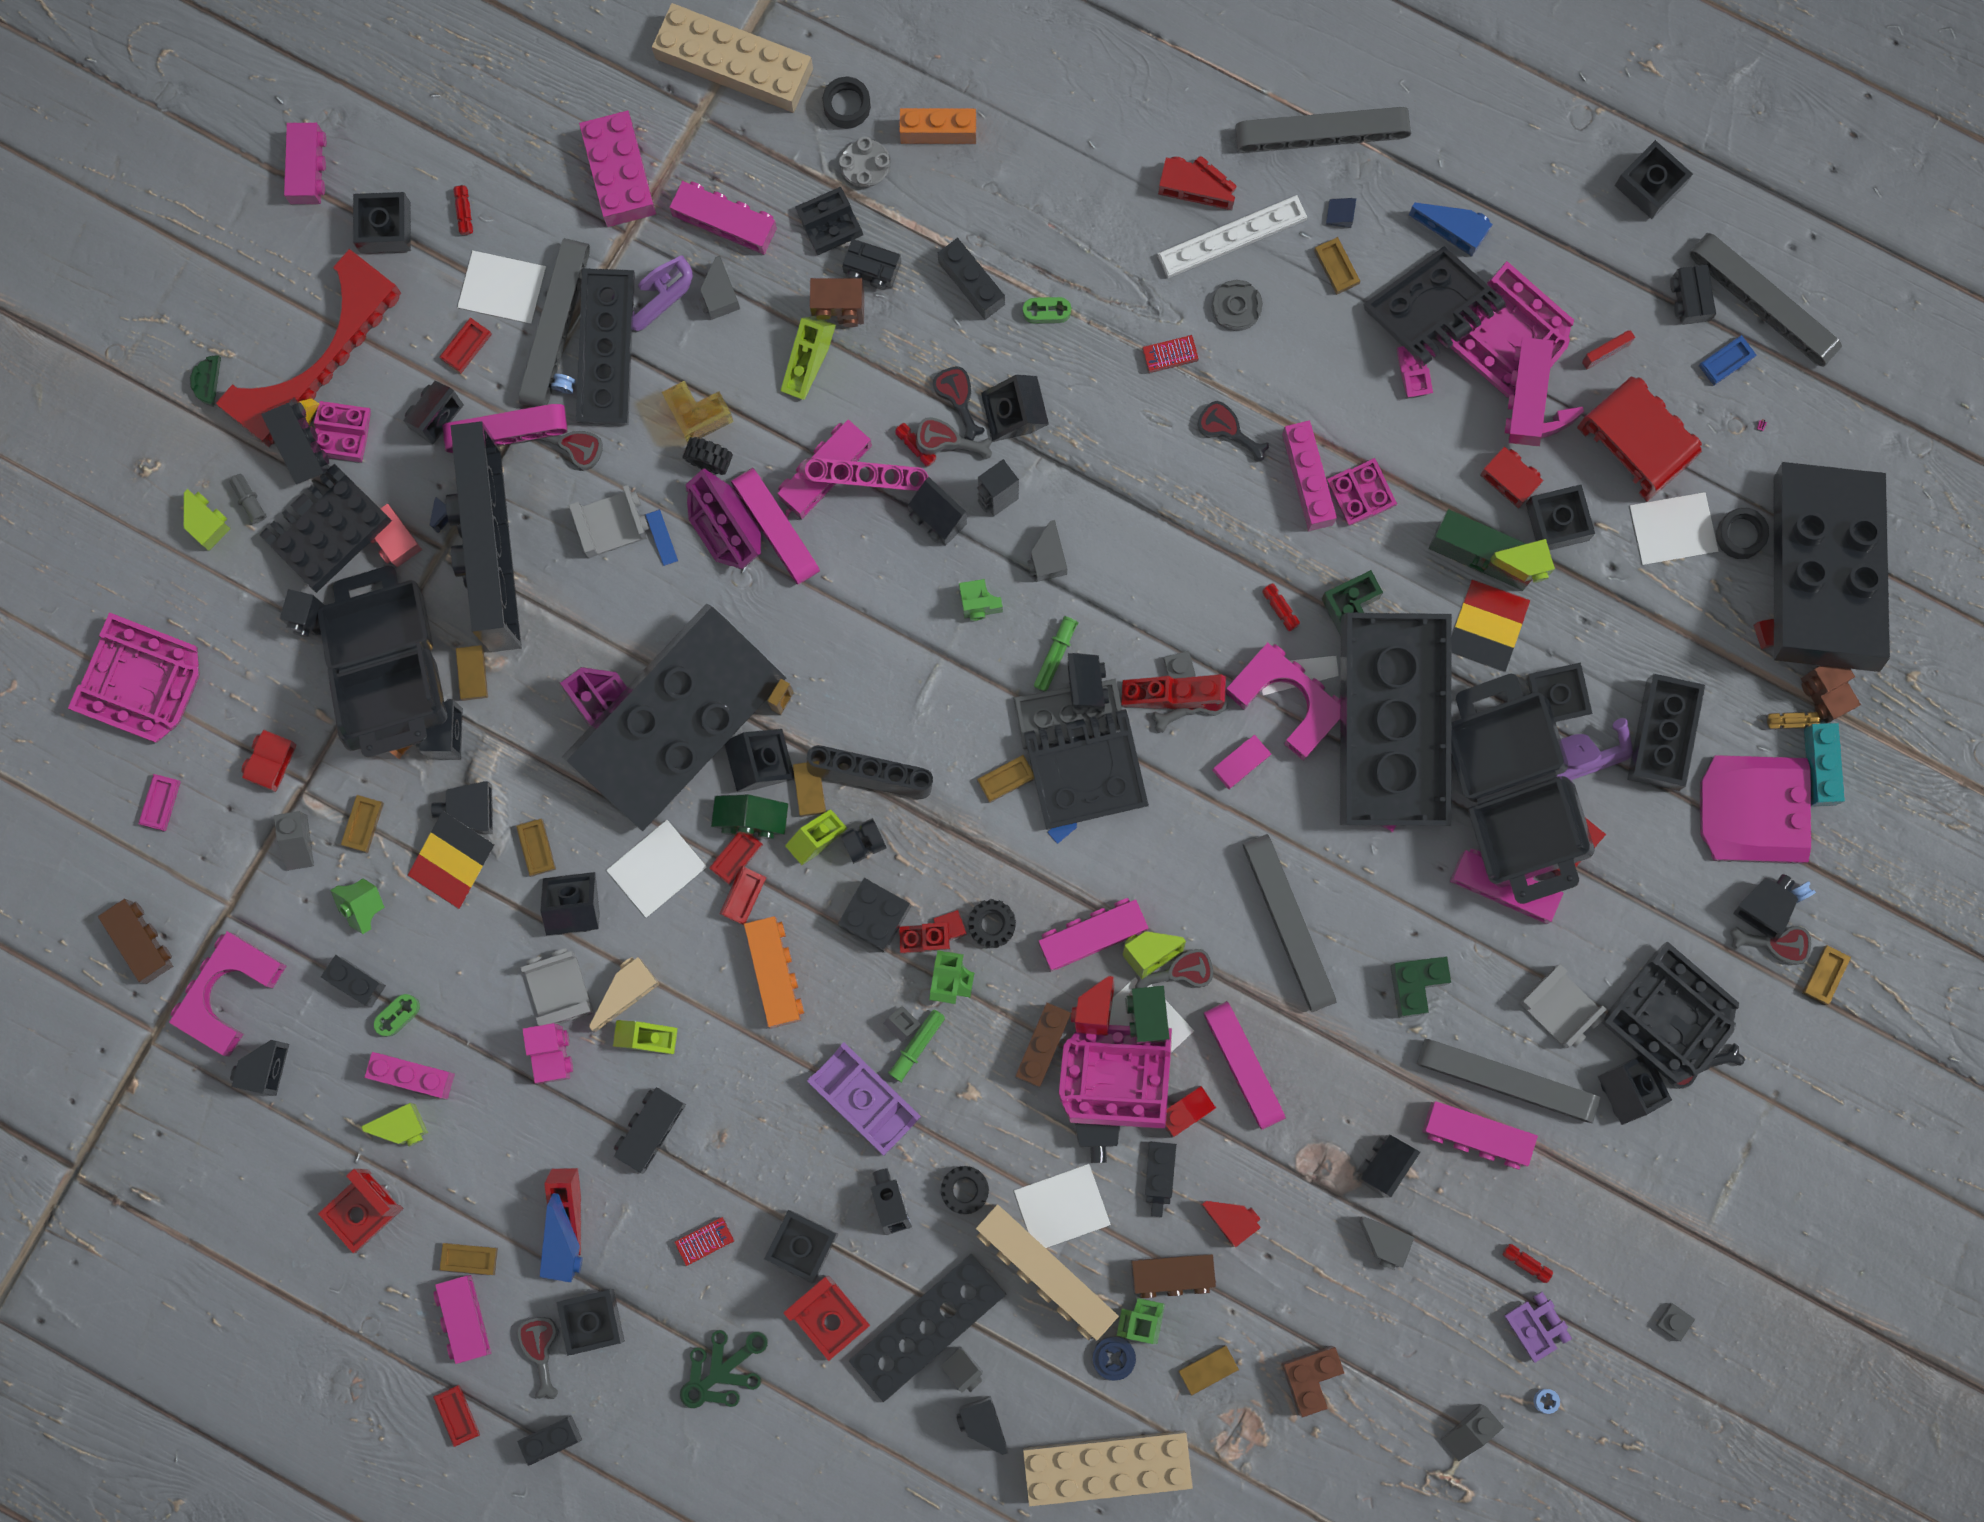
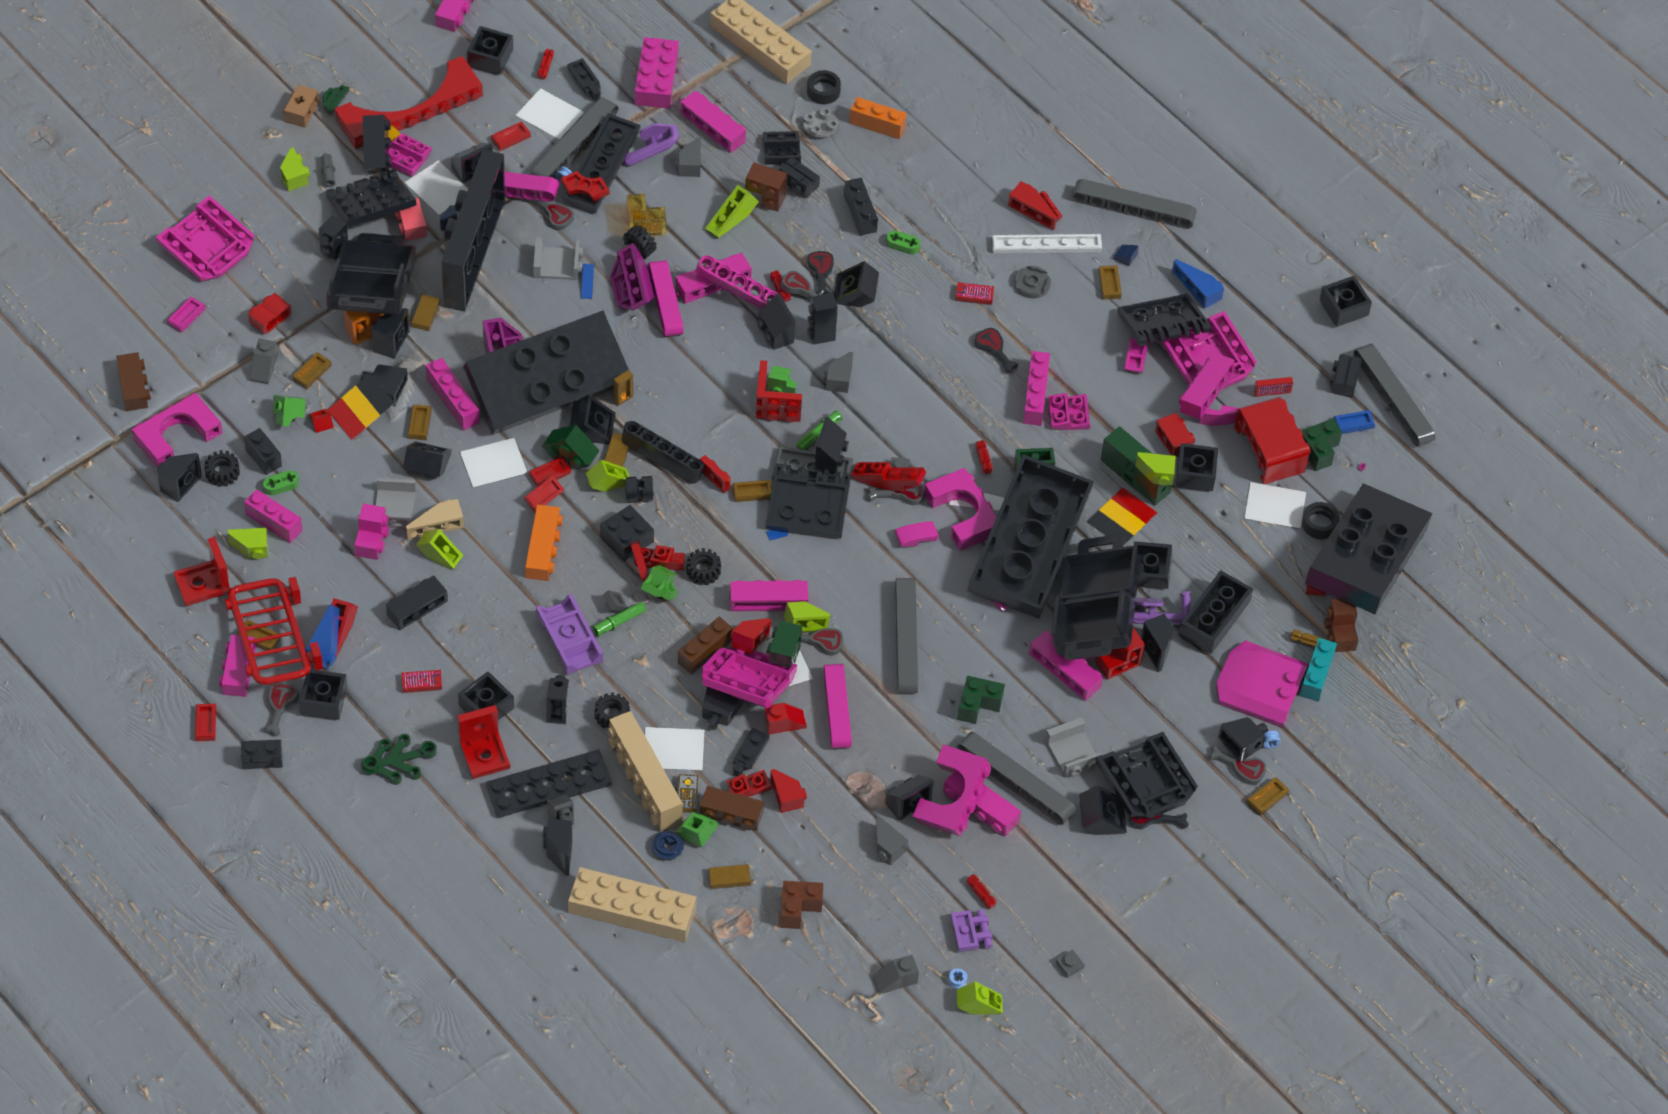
camera: 15 degrees right, 25 degrees down
none -> black tyre [204,450,240,487]
none -> red bar [225,577,323,685]
none -> medium nougat brick [283,85,319,128]
none -> red slope [308,409,334,433]
none -> white sticker [405,161,468,215]
none -> dark pink brick [426,358,480,431]
none -> red tile [561,171,610,201]
none -> black hinge [567,58,601,102]
none -> red tile [631,541,649,582]
none -> tile [677,774,699,813]
none -> red plate [700,455,731,493]
none -> red slope [726,770,772,797]
none -> red bracket [756,360,802,422]
none -> dark pink arch [913,745,991,837]
none -> lime slope [957,981,1003,1014]
none -> black slope [1141,613,1174,672]
none -> dark green brick [1301,418,1342,471]

